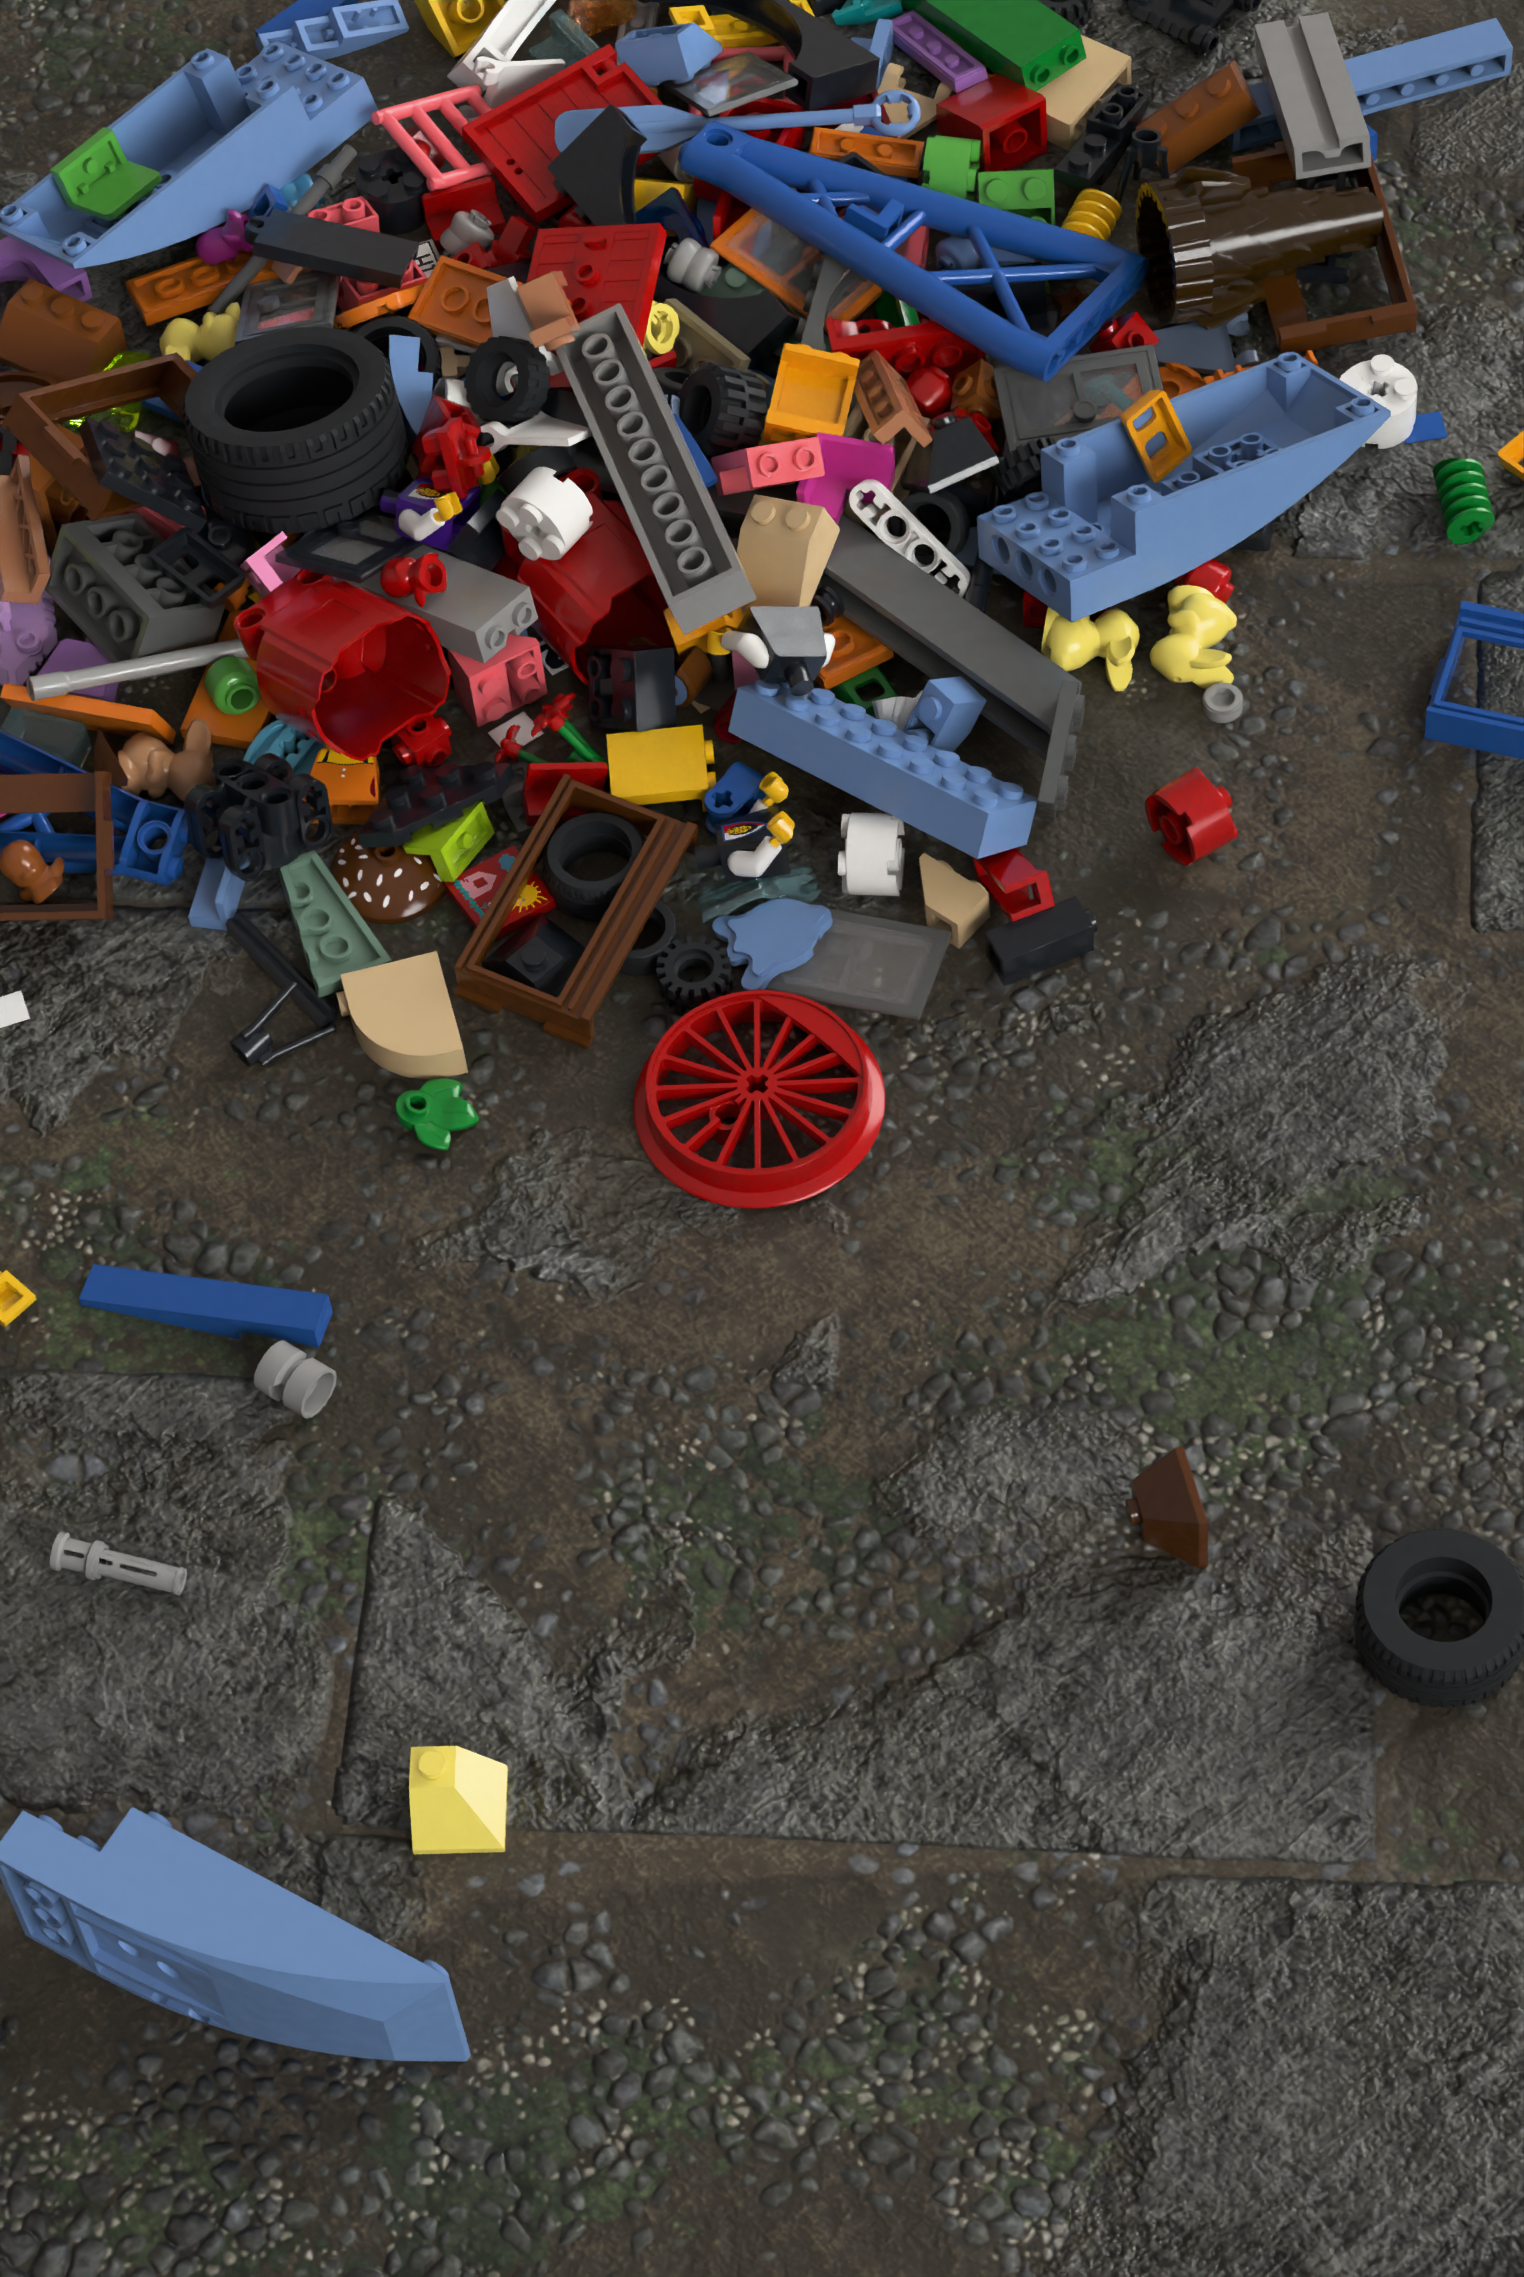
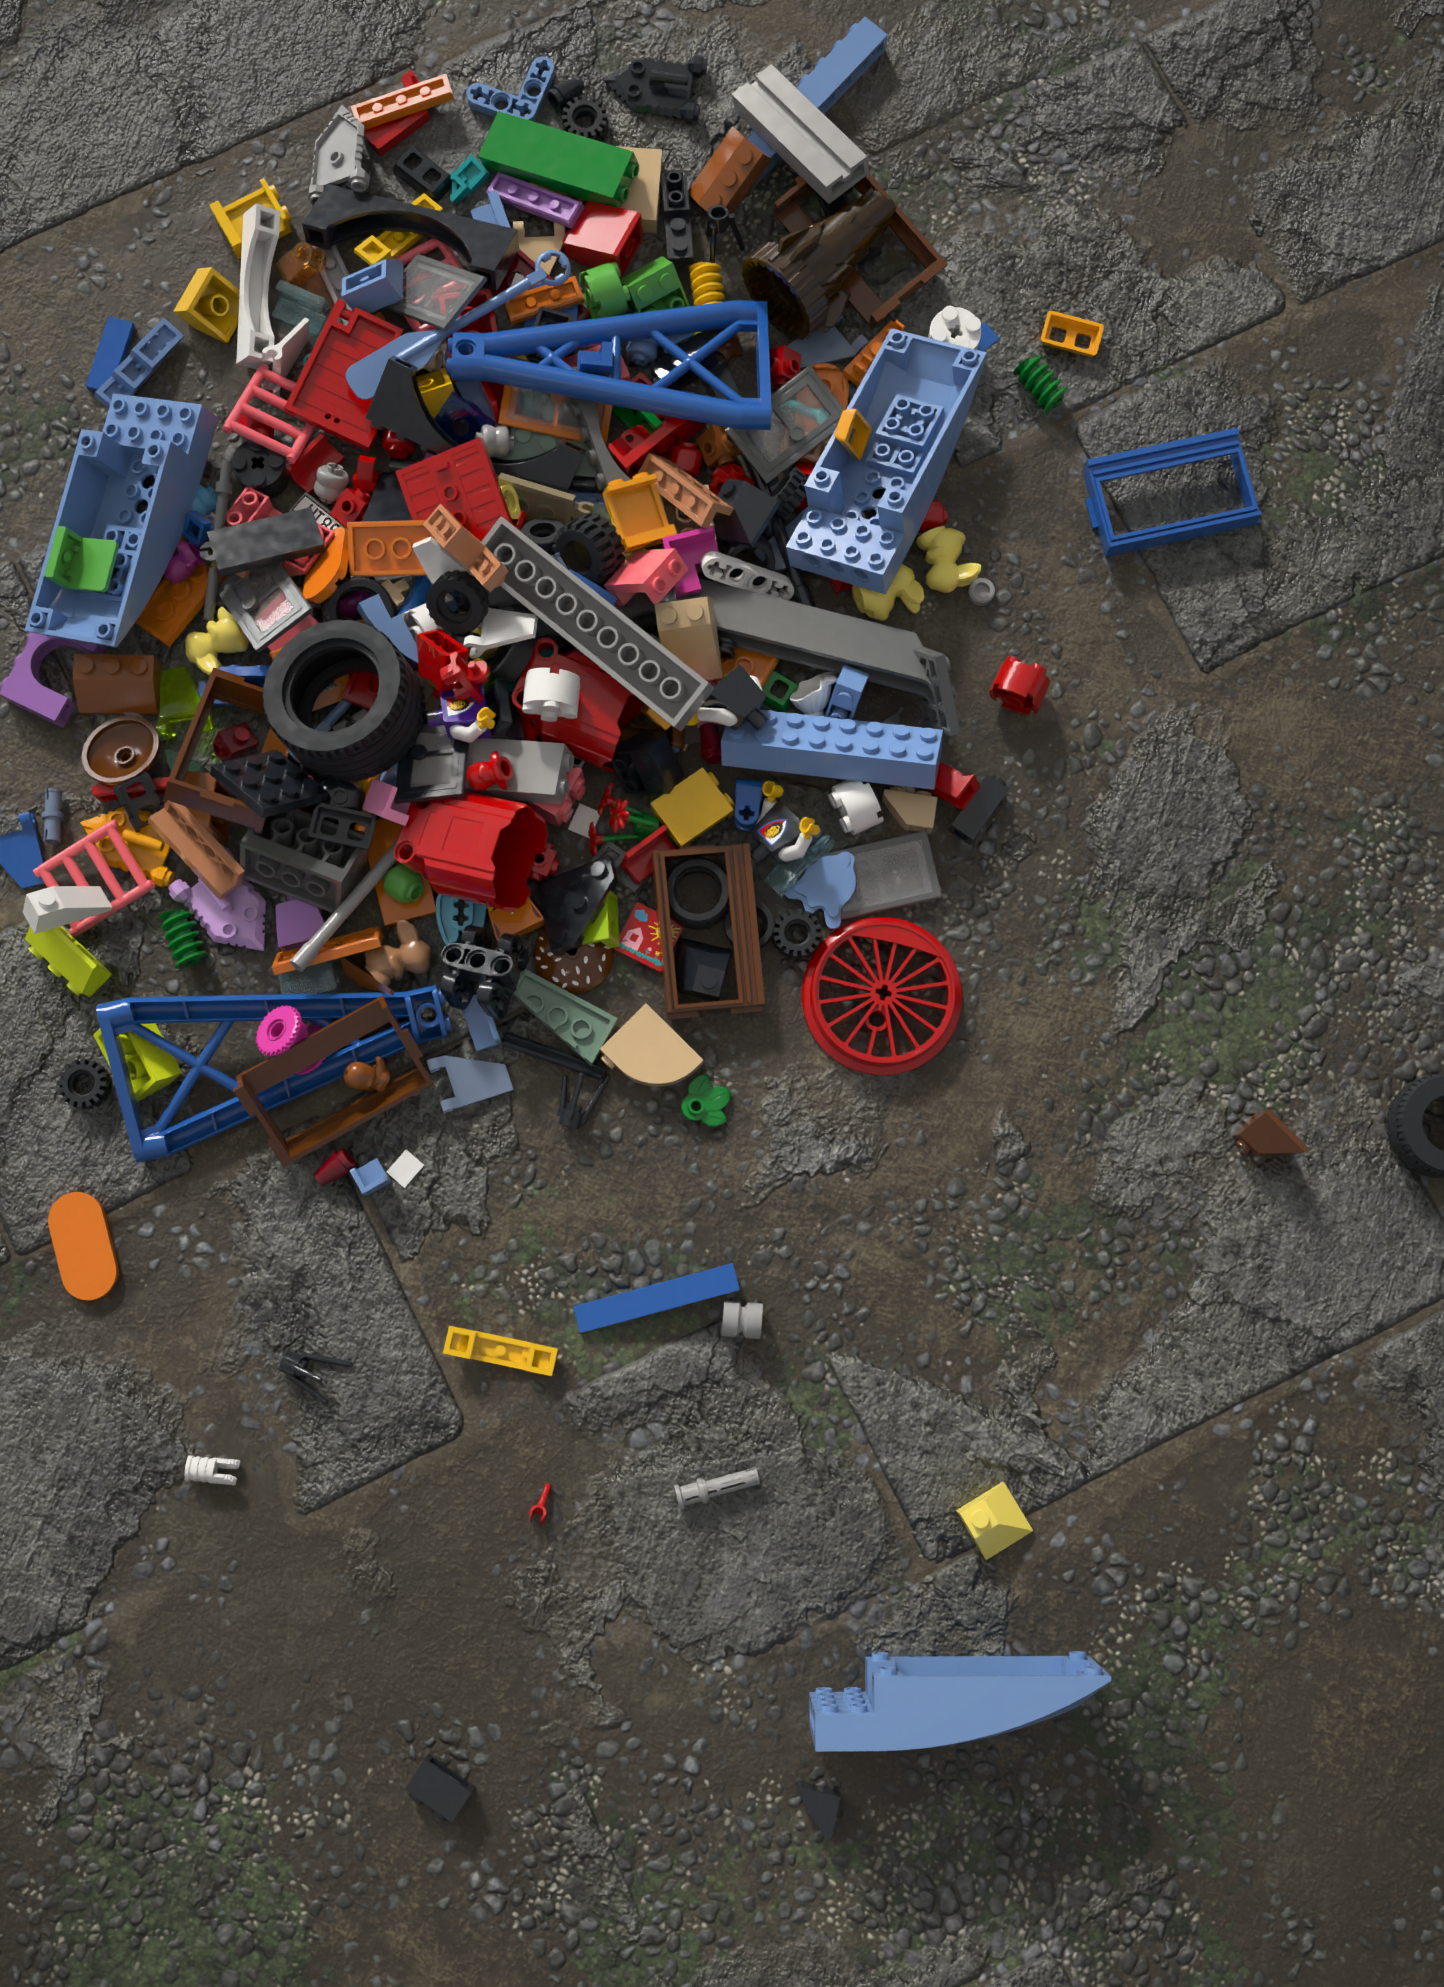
camera: 40 degrees left, 25 degrees up
none -> sand blue flag [427,1056,514,1114]

